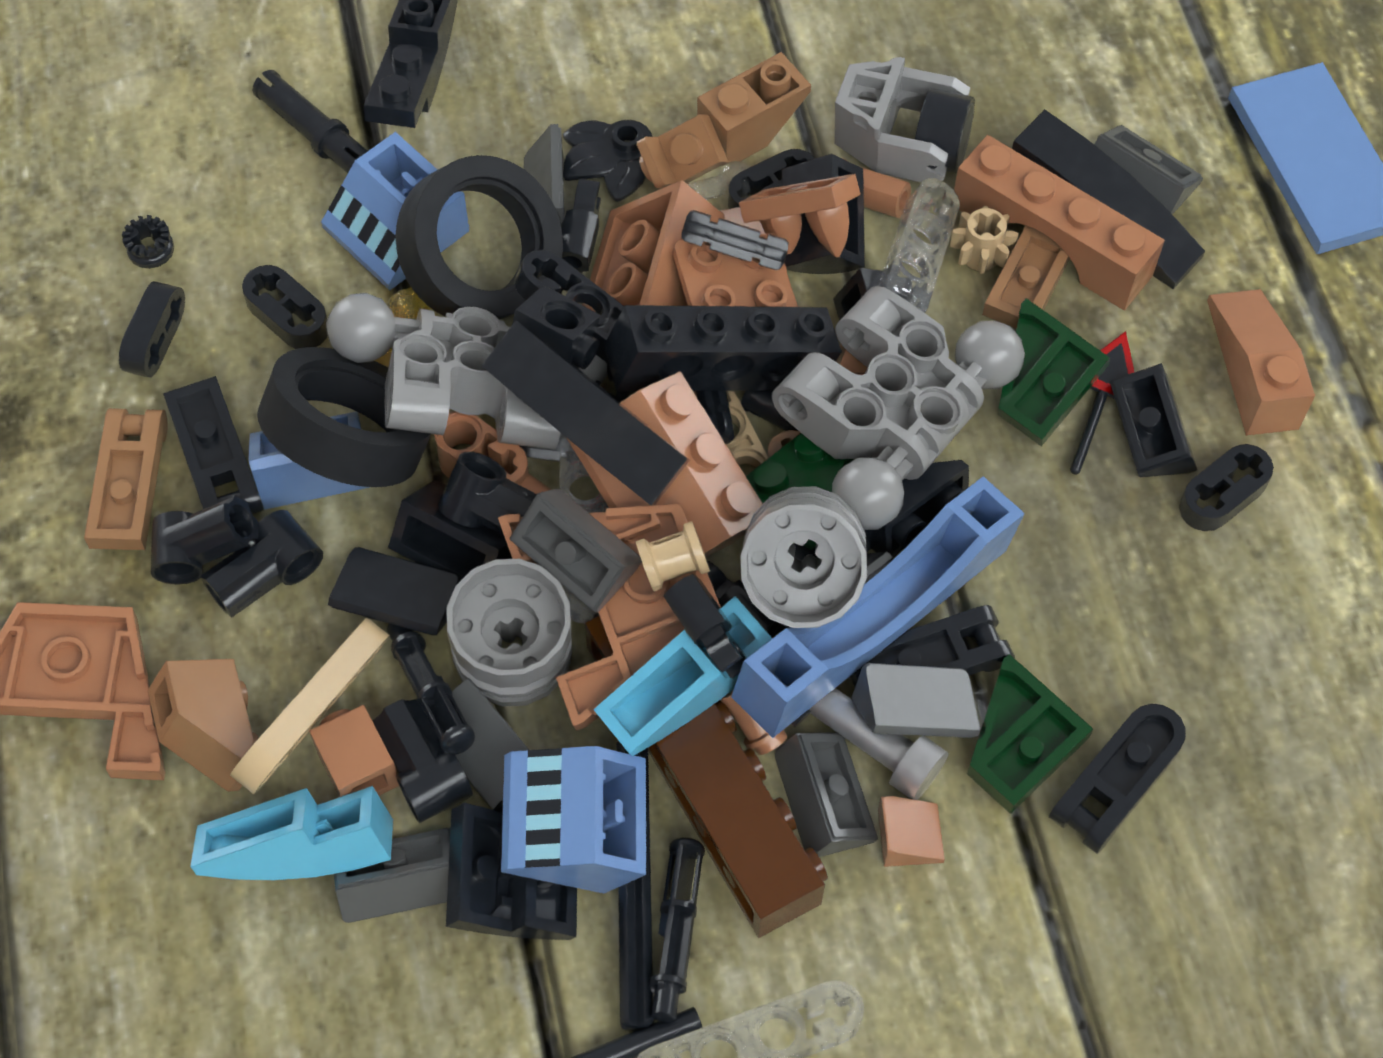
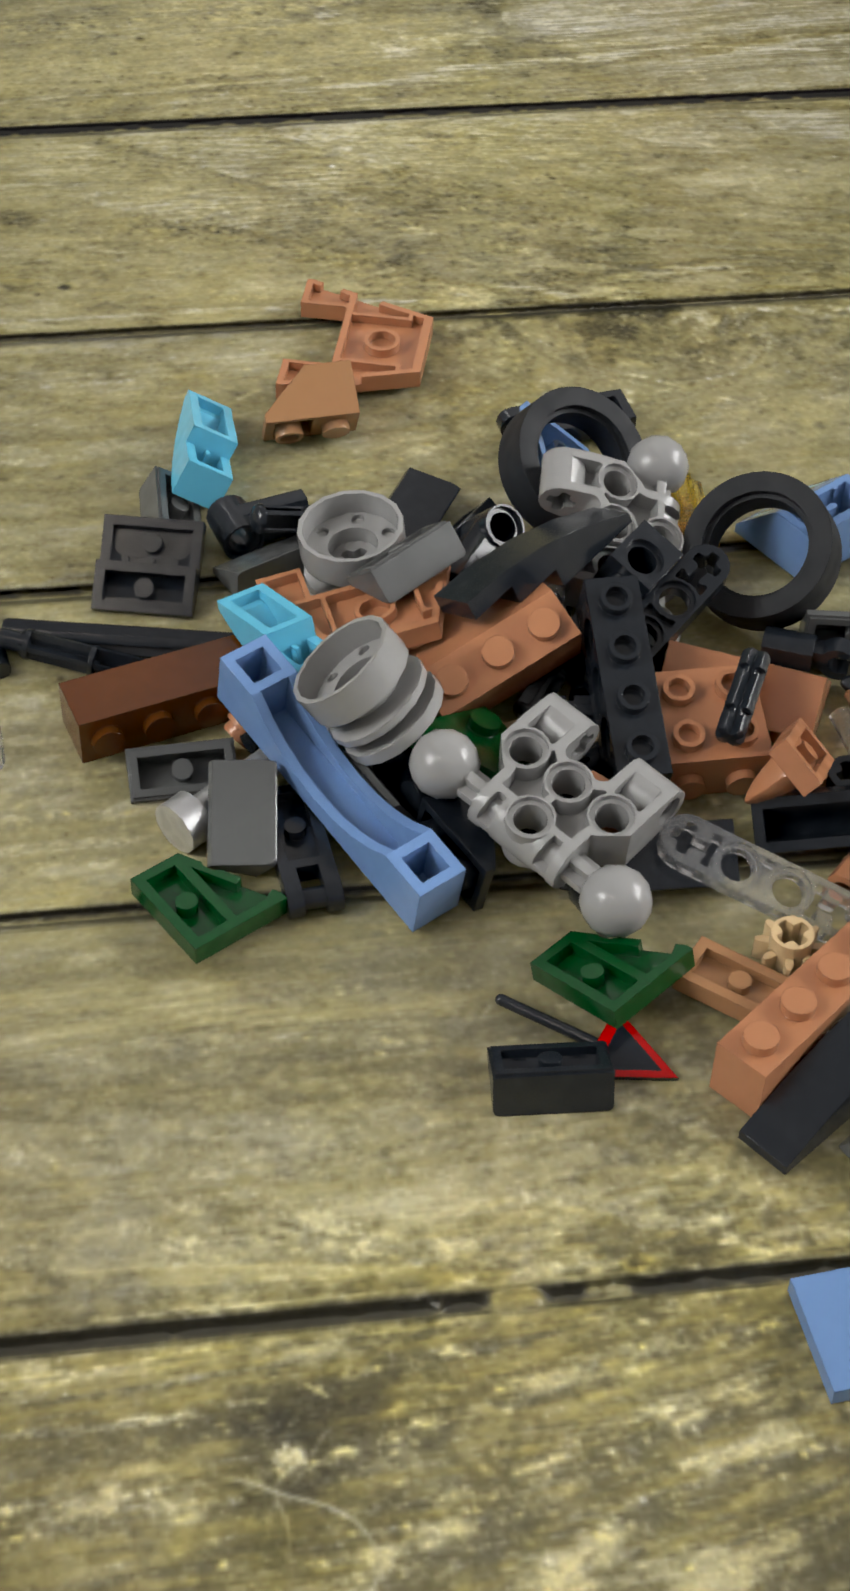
camera: 95 degrees right, 15 degrees down
medium nougat plate [84,408,168,550] -> none
black beam [119,281,185,377] -> none
black bush [122,215,174,269] -> none
black piece [151,496,259,585] -> none
black piece [200,510,323,618] -> none
tan beam [230,618,390,794] -> none
black beam [242,265,327,349] -> none
nougat brick [309,704,399,797] -> none
medium blue slope [501,746,646,894] -> none
tan bush [636,521,710,592] -> none
black bar [663,574,747,679] -> none
nougat slope [878,796,945,867] -> none
black plate [1049,704,1186,854] -> none
black beam [1179,444,1274,531] -> none
nougat slope [1207,289,1315,436] -> none

